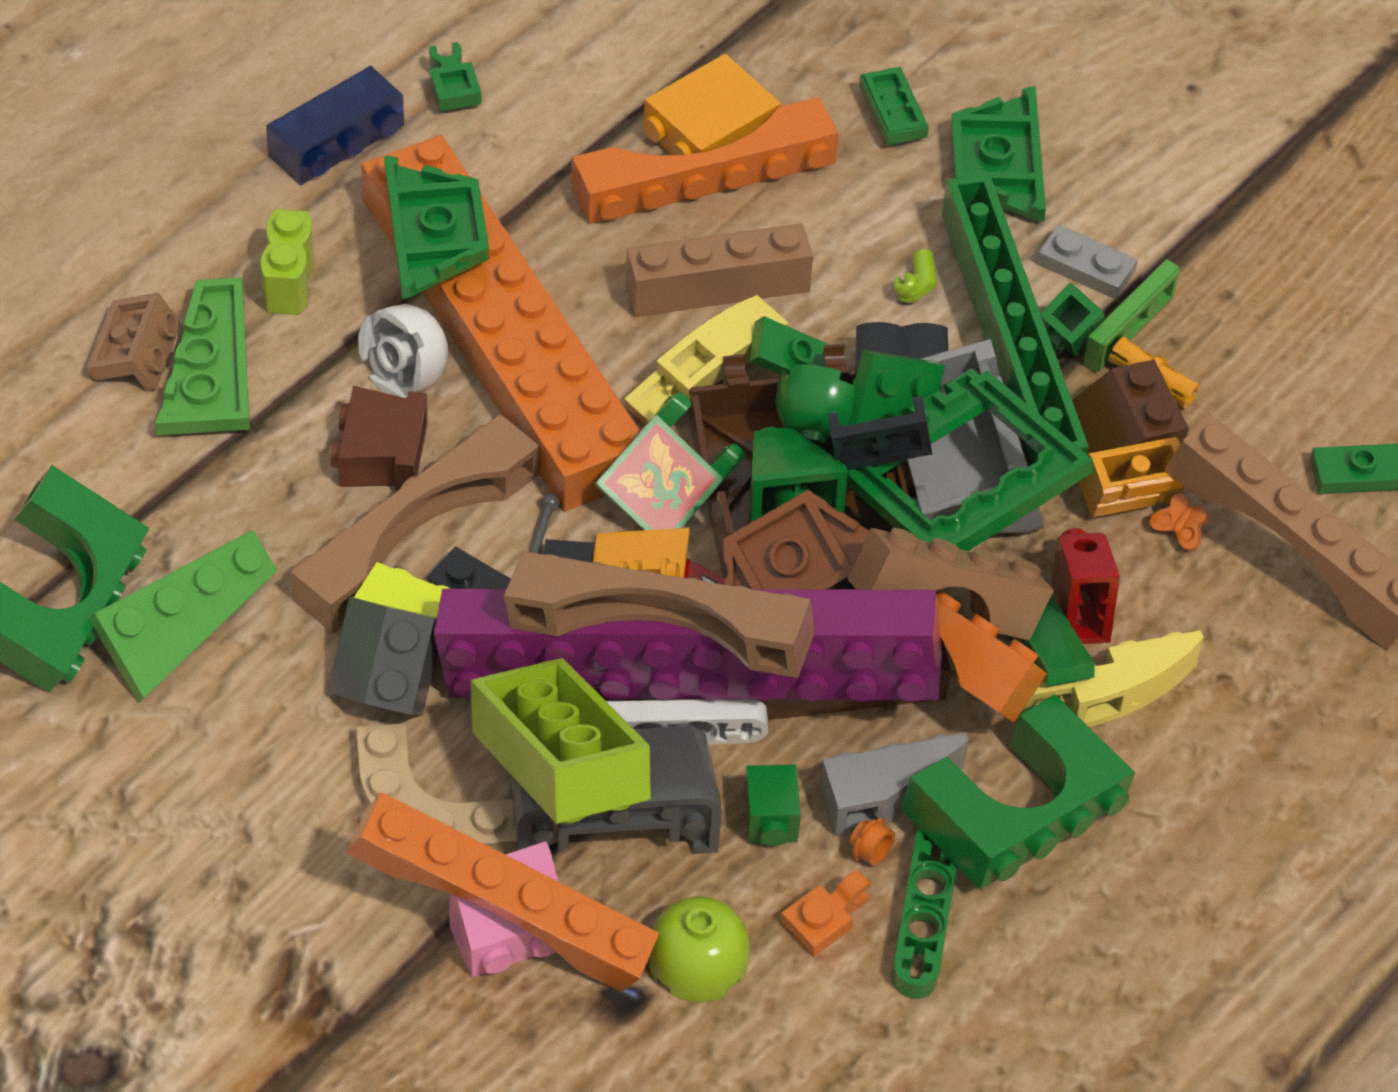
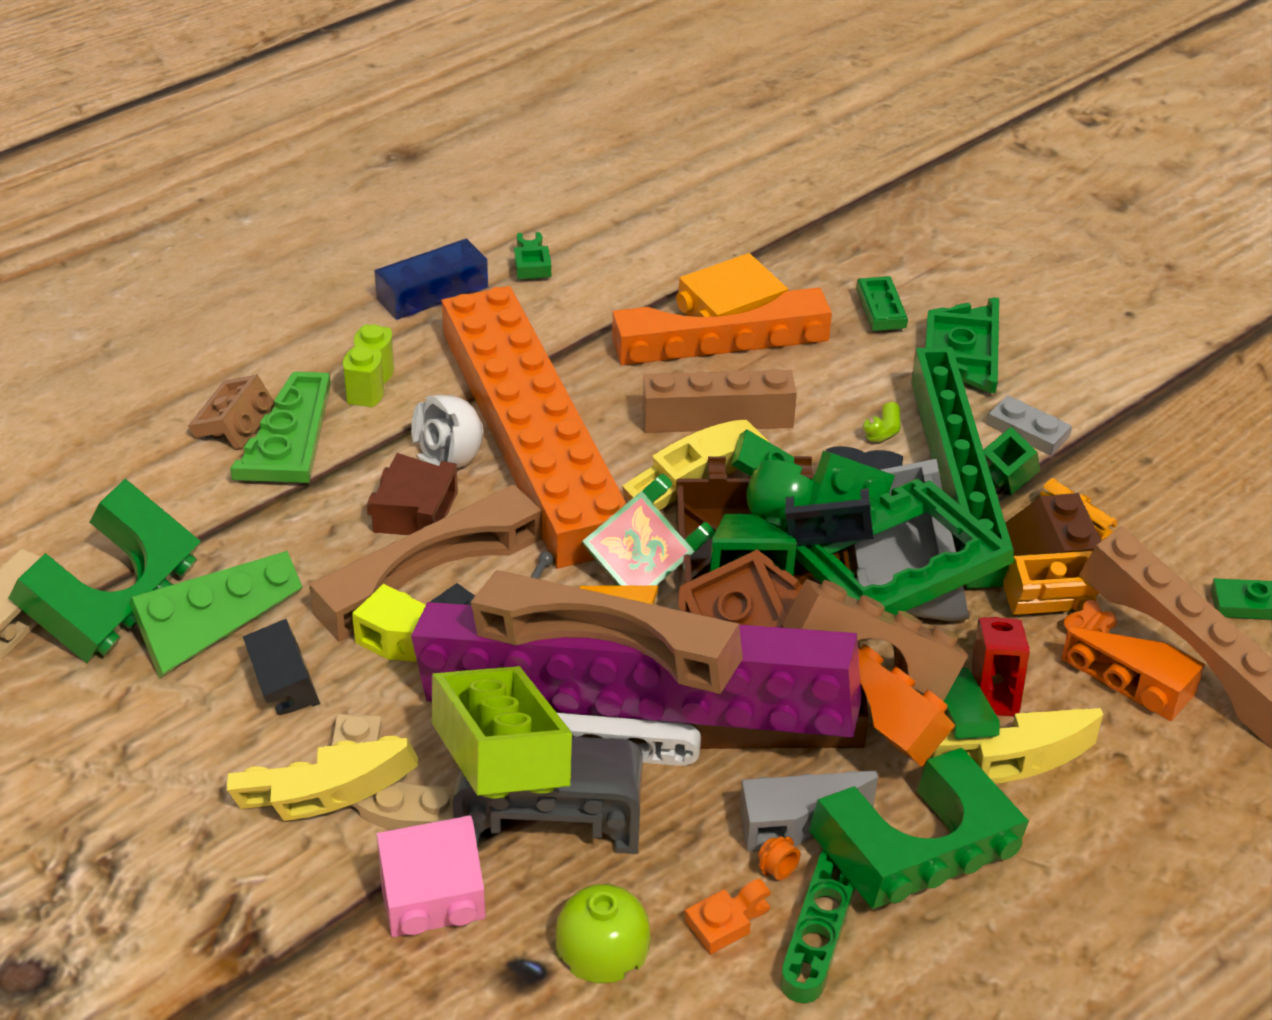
camera: 10 degrees right, 10 degrees down
dark grey slope [327,597,438,715] -> none
orange arch [346,792,659,992] -> none
green wing [384,156,489,299] -> none
green brick [744,764,801,846] -> none
bright green tile [1083,259,1180,374] -> none
none -> light yellow slope [227,736,418,821]
none -> black hinge [242,619,321,715]
none -> orange slope [1061,627,1205,721]

